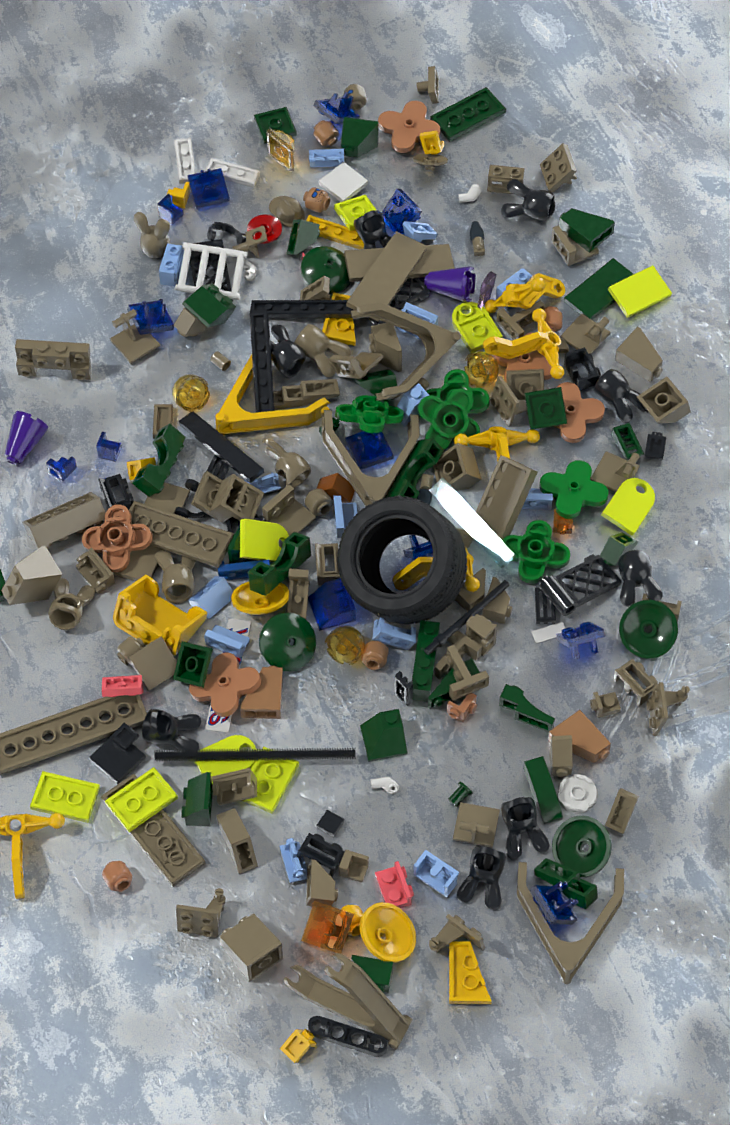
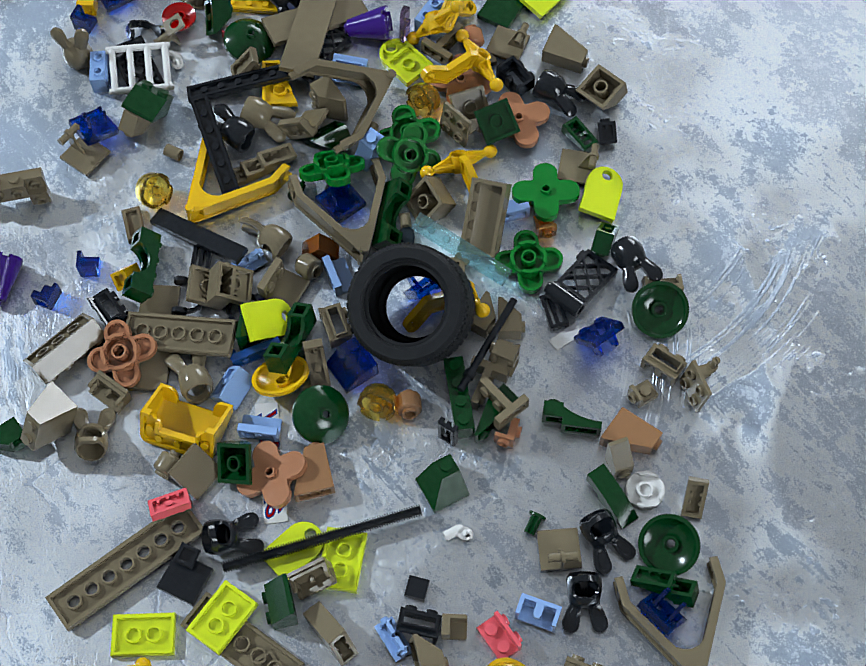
camera: 15 degrees left, 5 degrees up
light blue hinge [372,617,416,651] -> none

